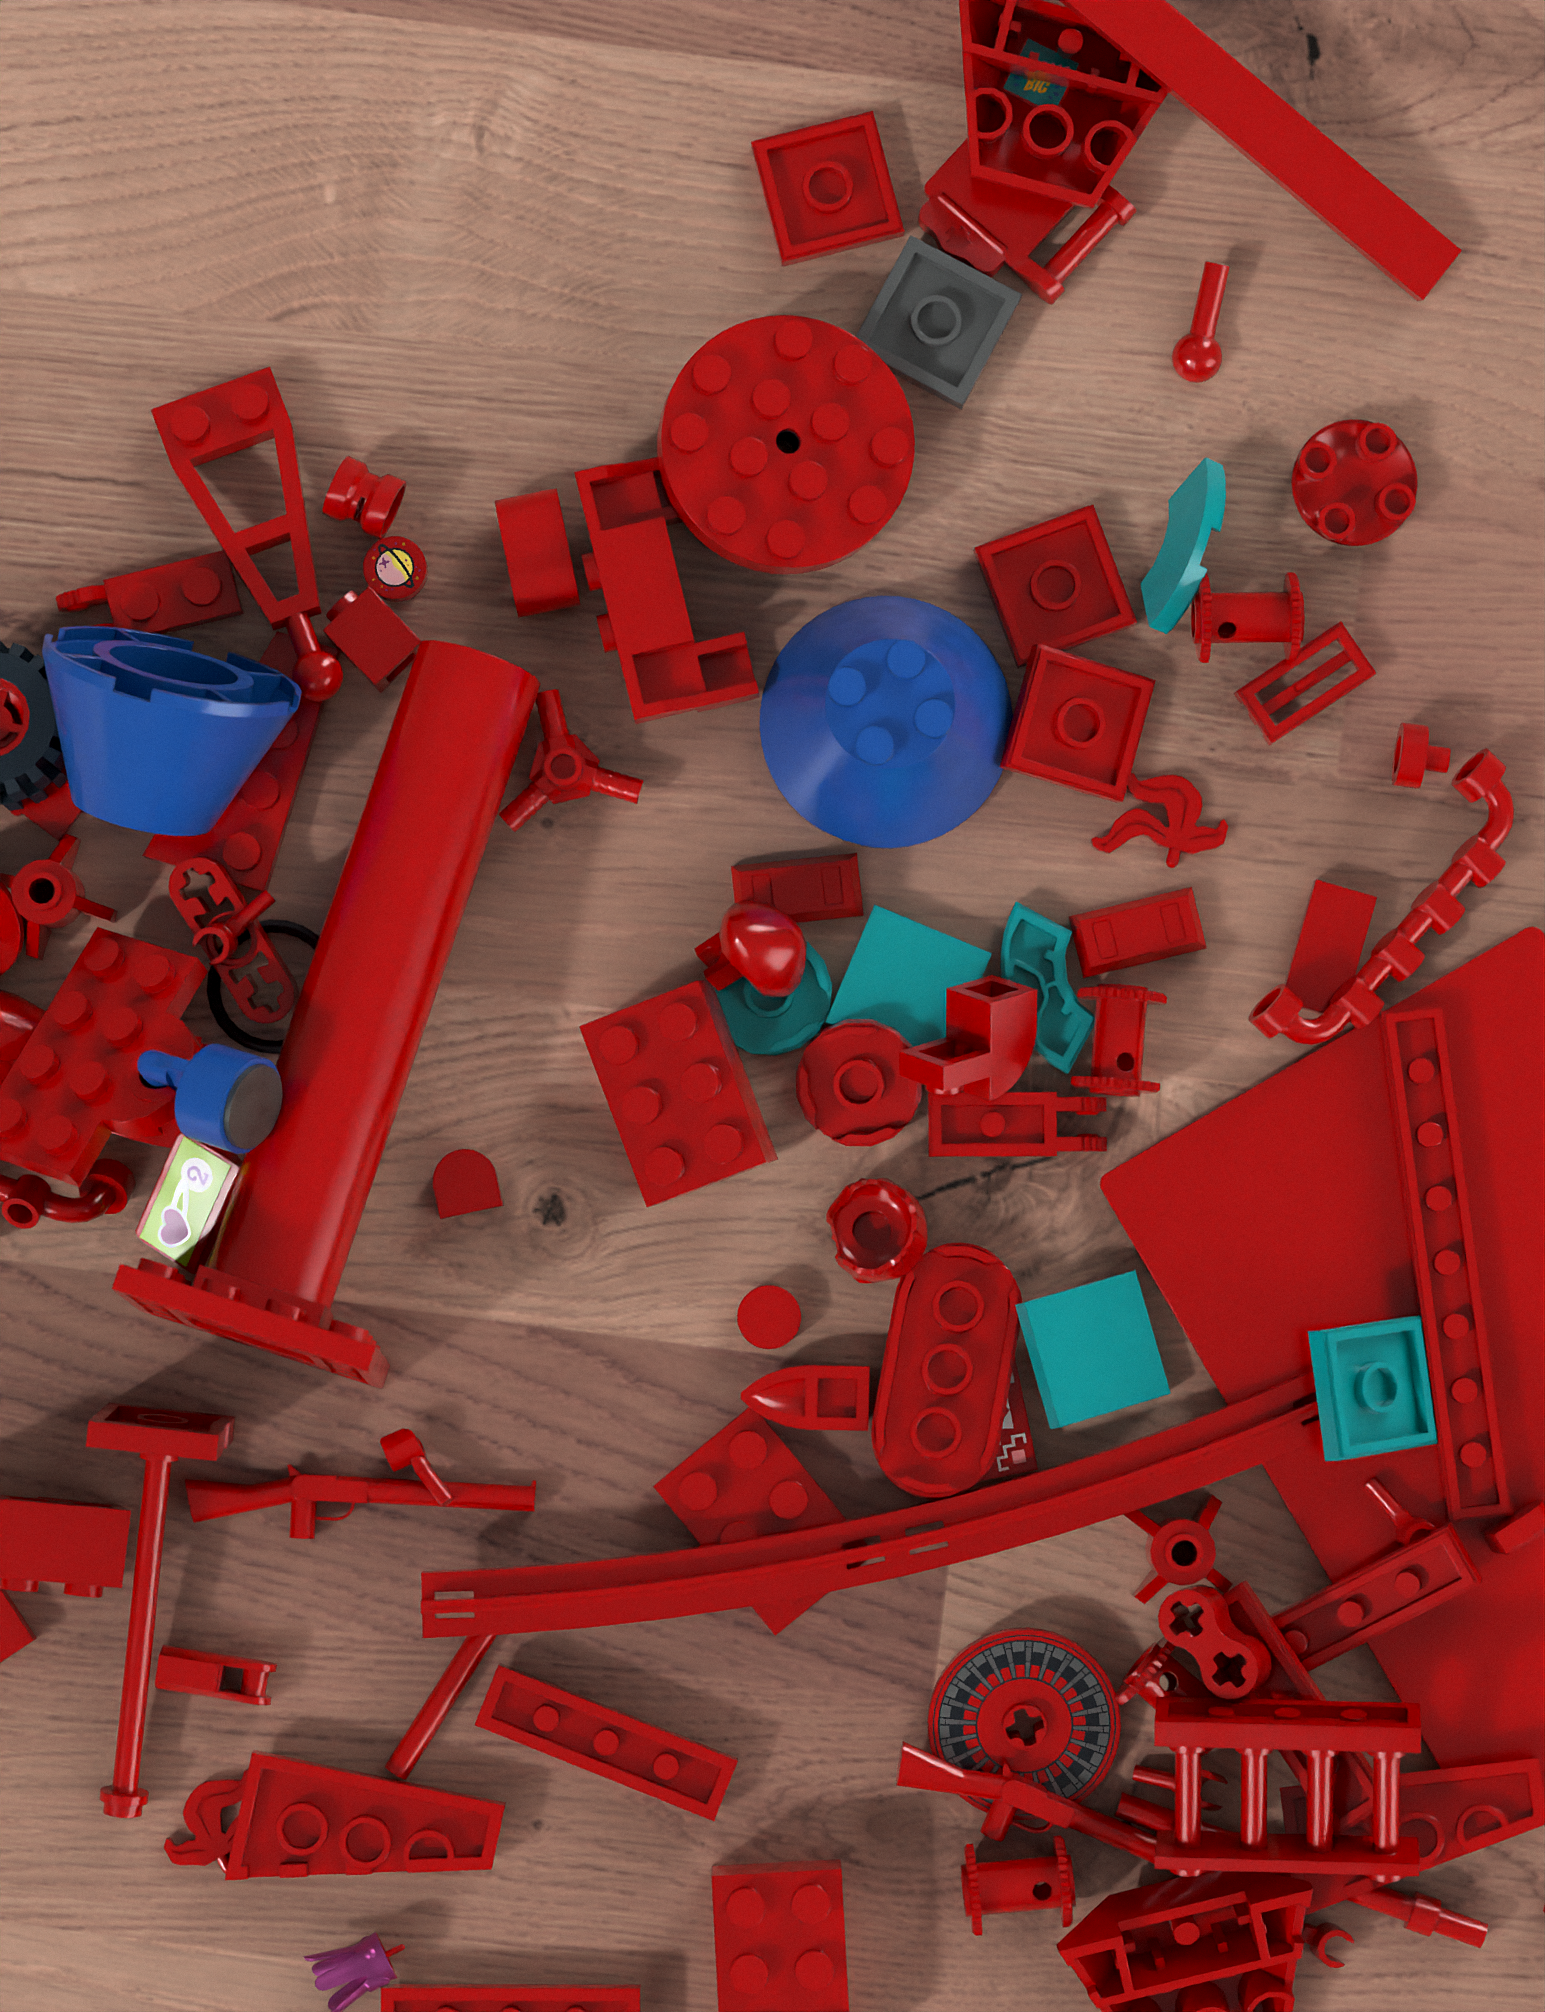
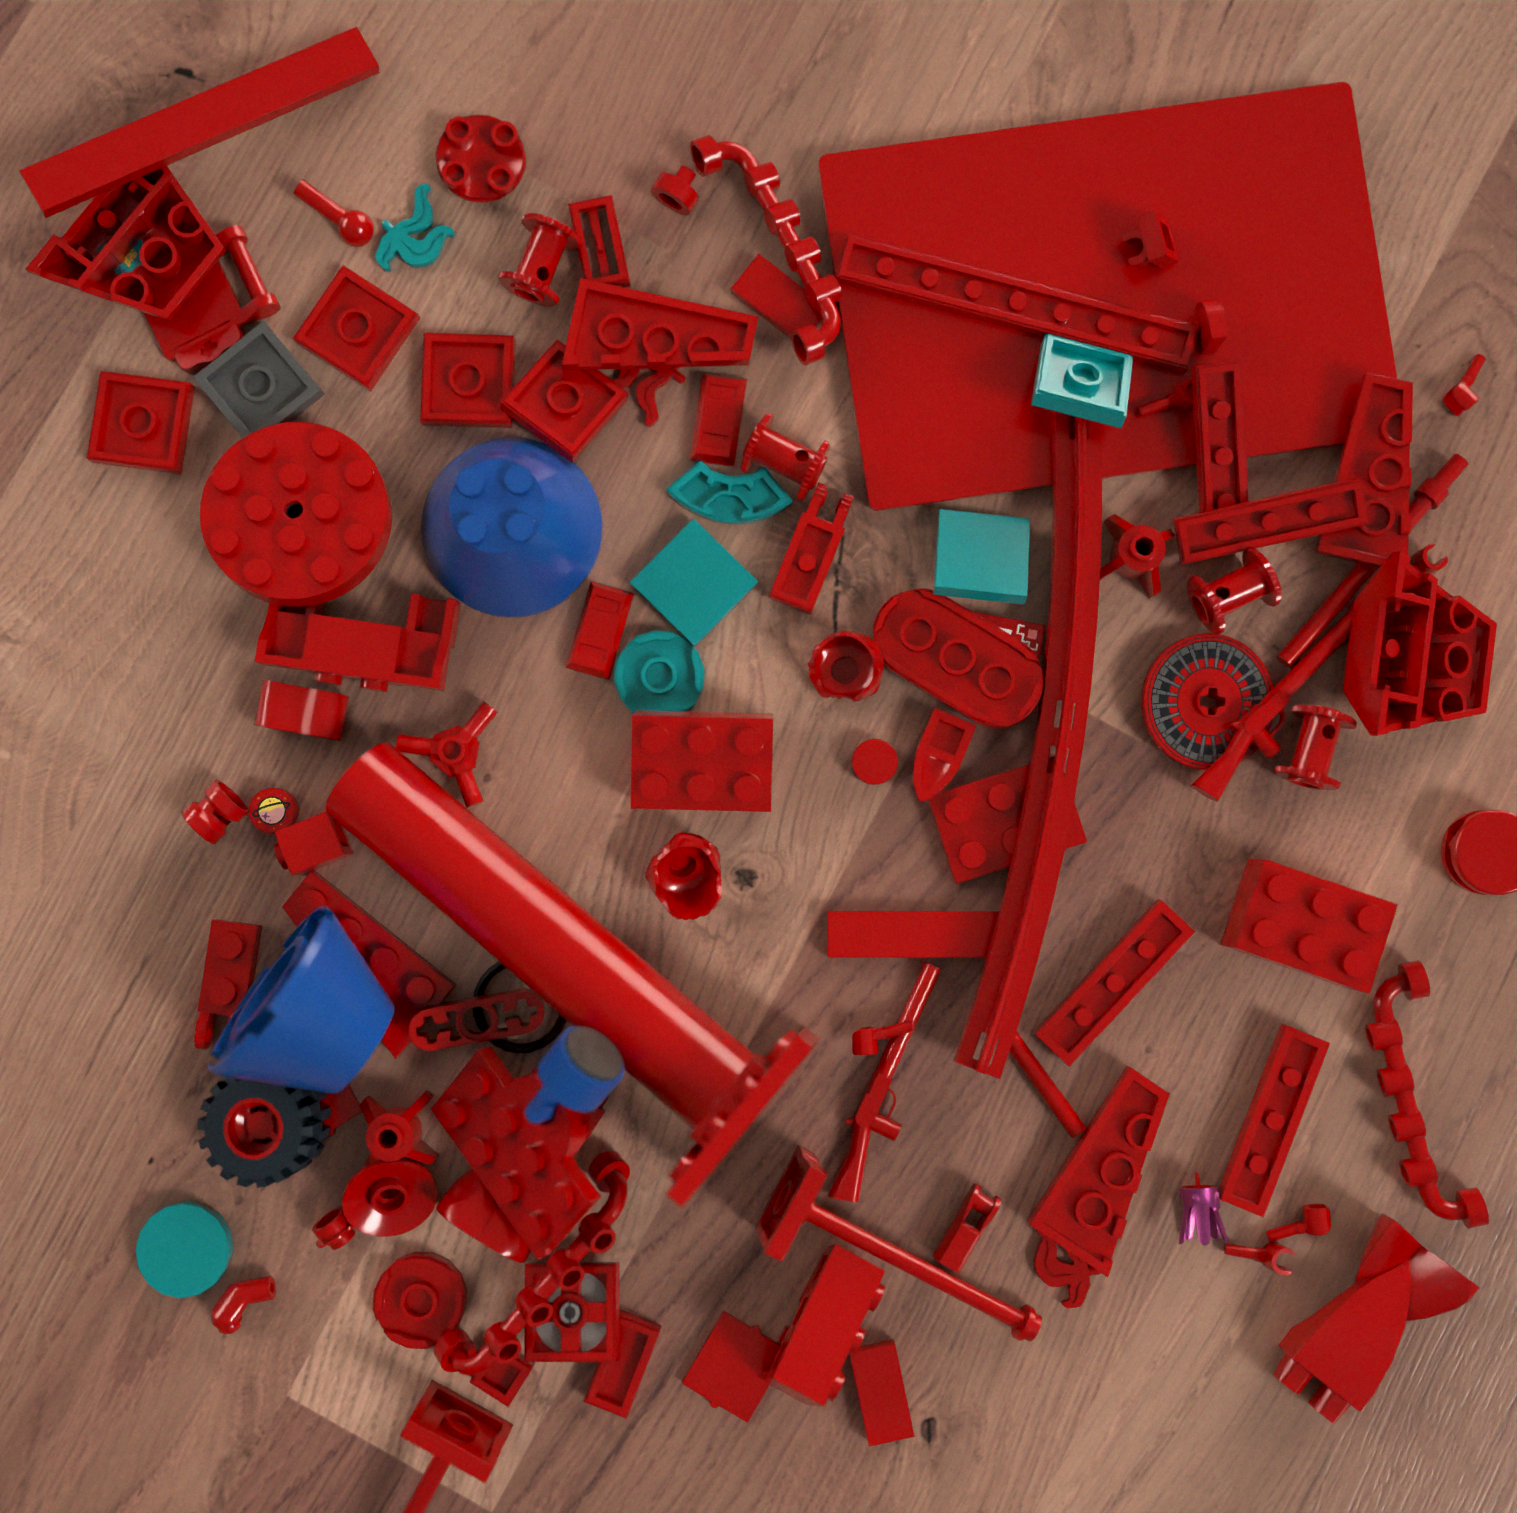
camera: 70 degrees left, 0 degrees up
slope [135,1131,242,1274] -> none
red plate [151,366,343,701] -> none
red hand [192,889,276,965] -> none
red tile [433,1149,504,1219] -> none
red piece [694,900,807,997] -> none
red tile [796,1019,923,1146] -> none
red brick [899,975,1037,1101] -> none
red hand [1132,1764,1228,1811] -> none
teal tile [1140,457,1226,634] -> none
red fence [1154,1697,1421,1882] -> none
red axle [1158,1584,1272,1699] -> none
none -> red tile [292,265,420,392]
none -> teal piece [375,183,455,272]
none -> red wing [562,278,758,370]
none -> red hair [645,832,722,920]
none -> red tile [827,911,999,958]

